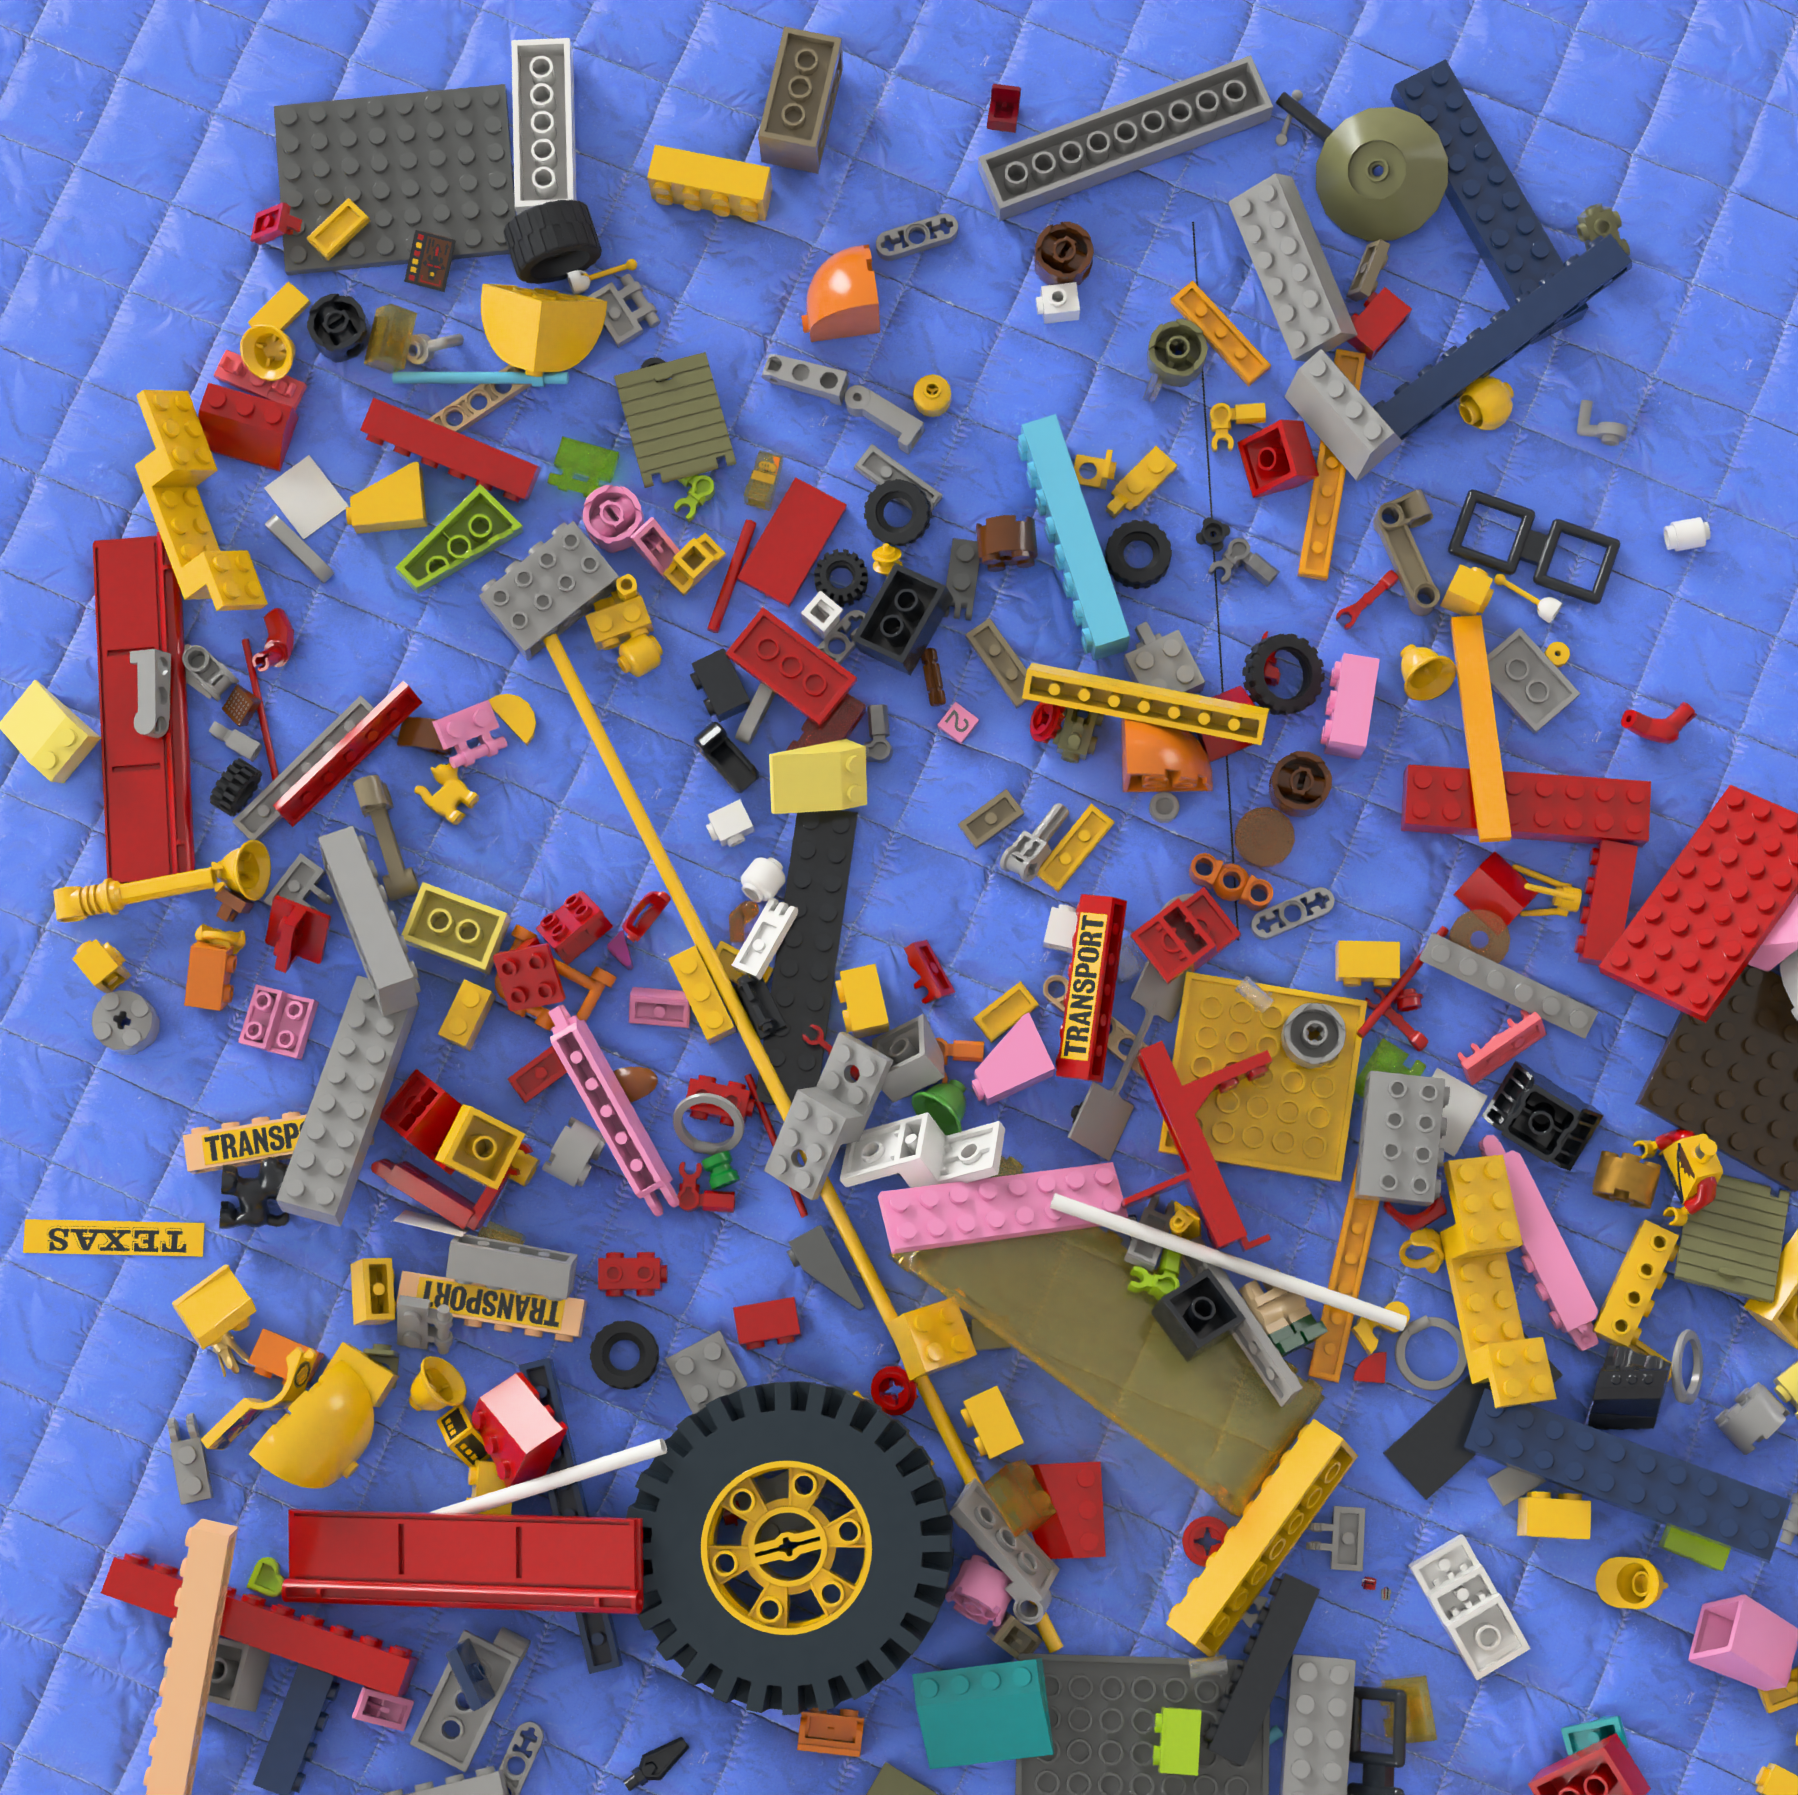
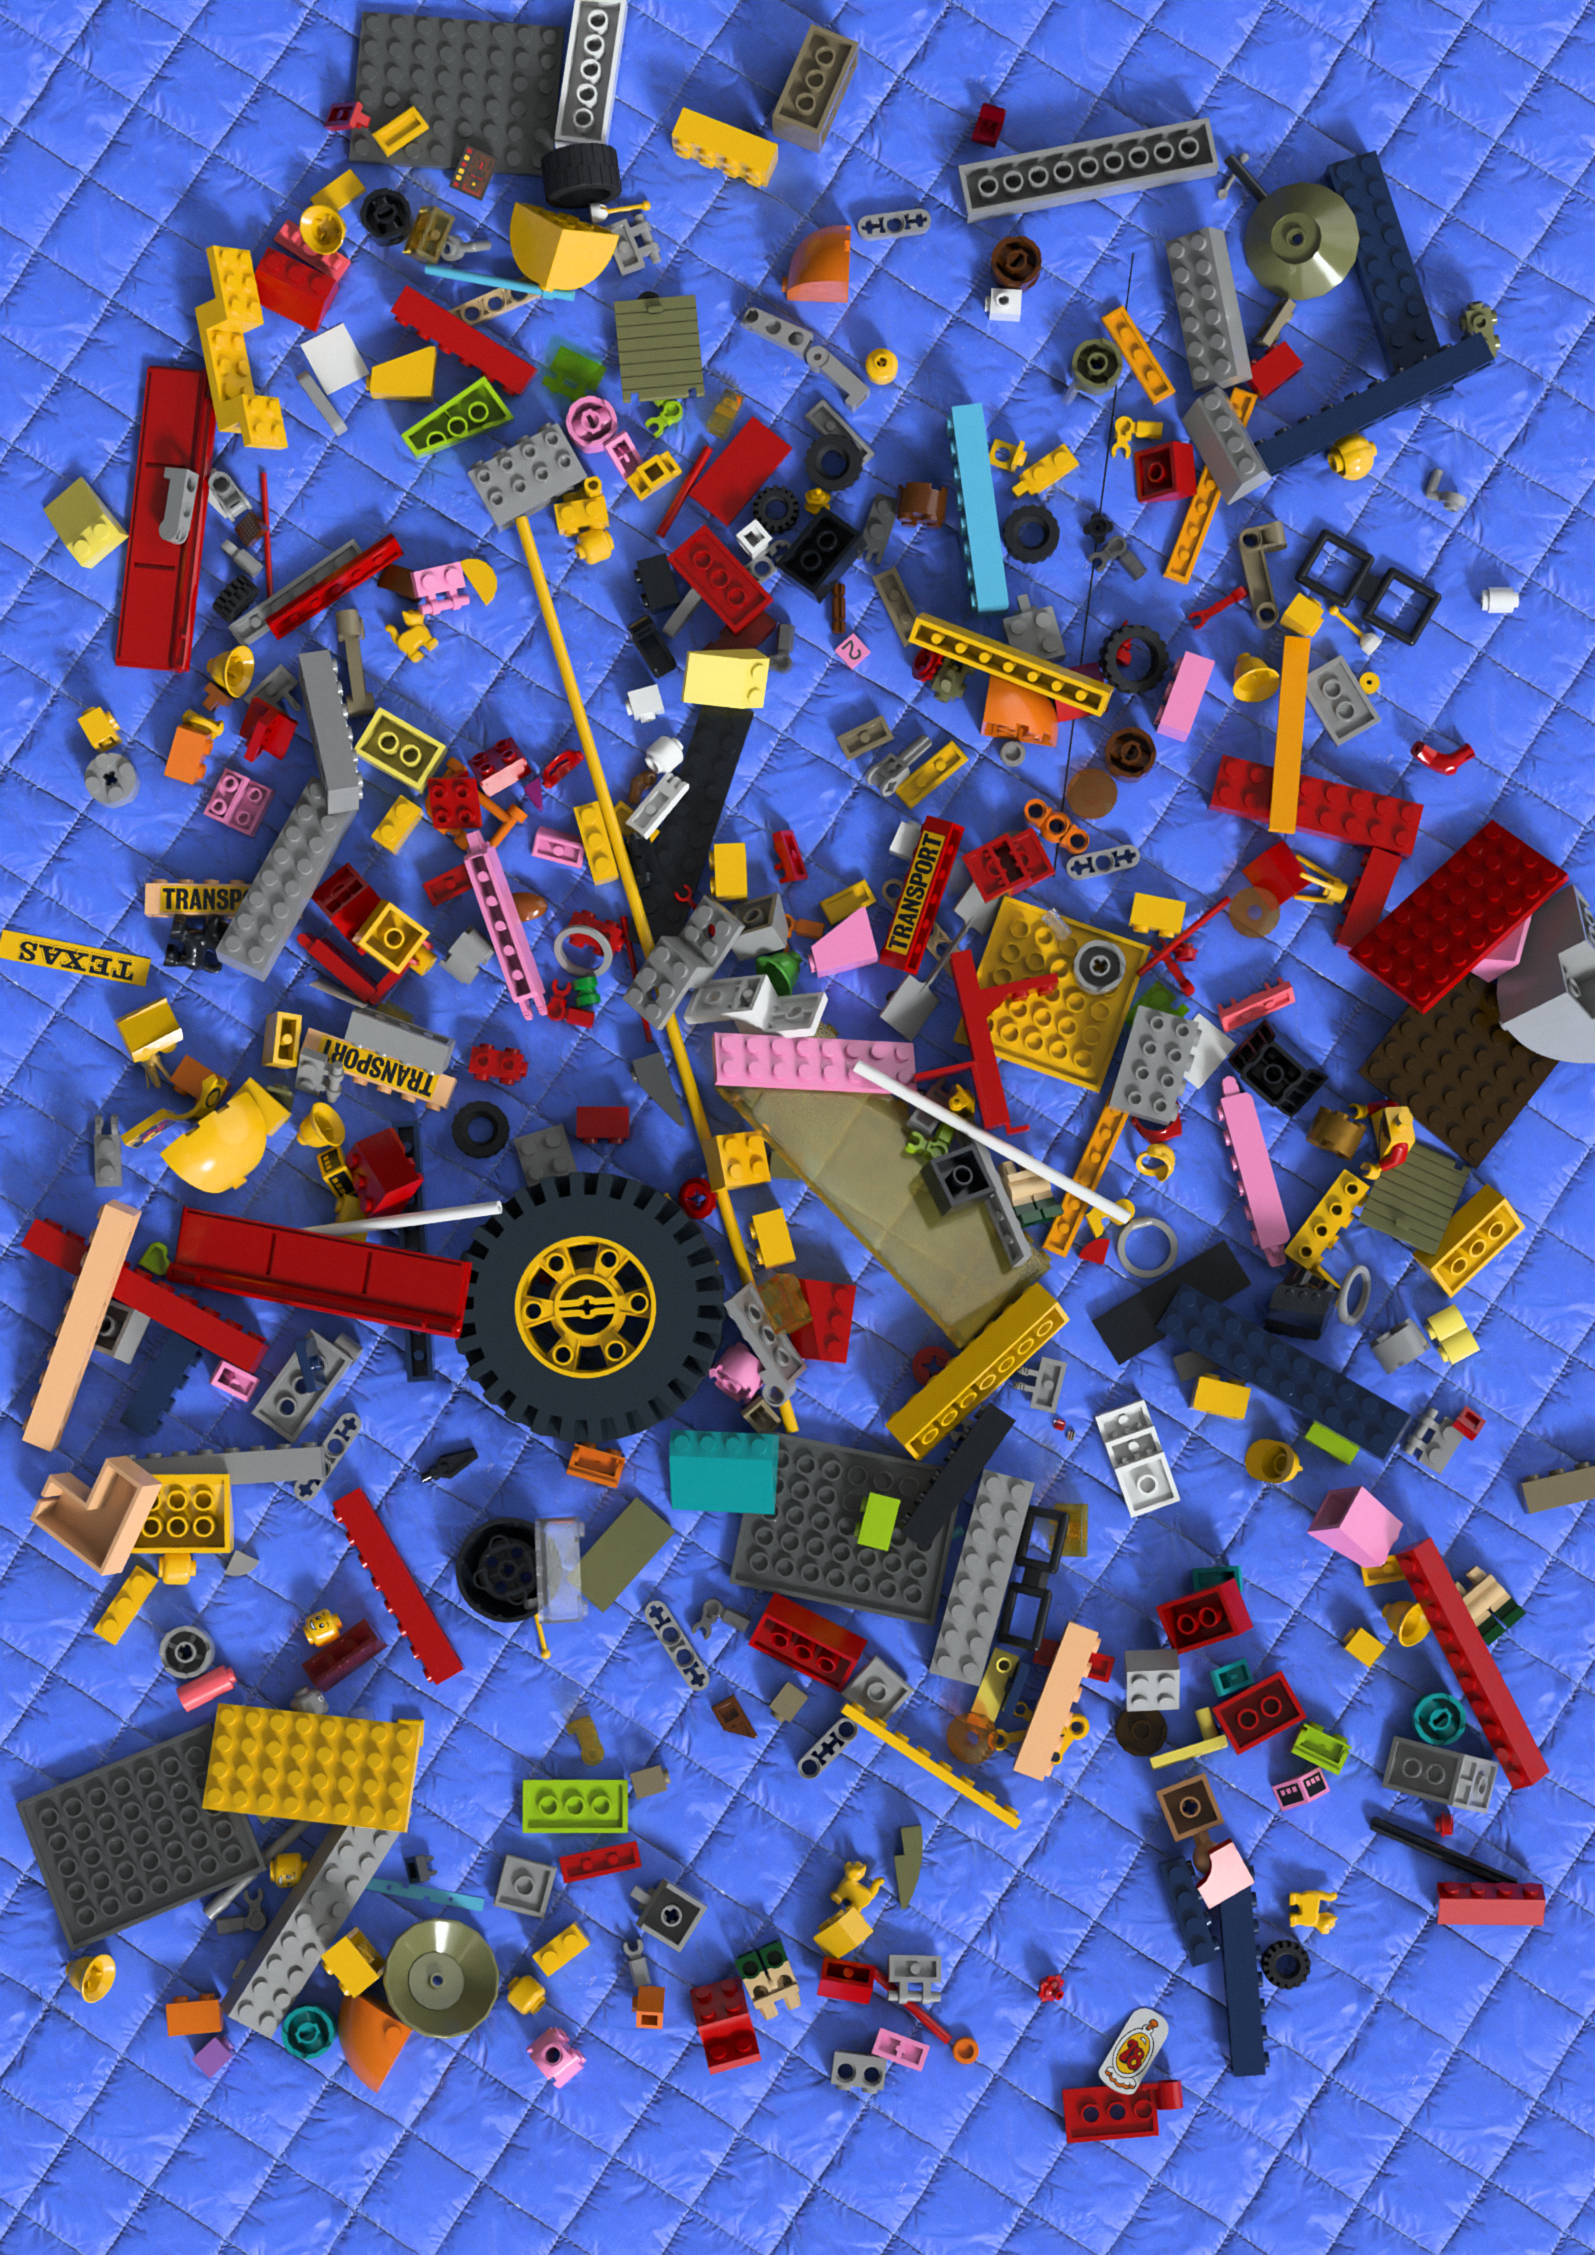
camera: 10 degrees right, 5 degrees up
yellow piece [53,862,226,923] -> none
red arm [252,608,294,672] -> none
clear pin [1188,1652,1229,1679] -> none
light grey plate [1419,932,1598,1039] -> none
yellow bracket [1439,1154,1557,1408] -> none

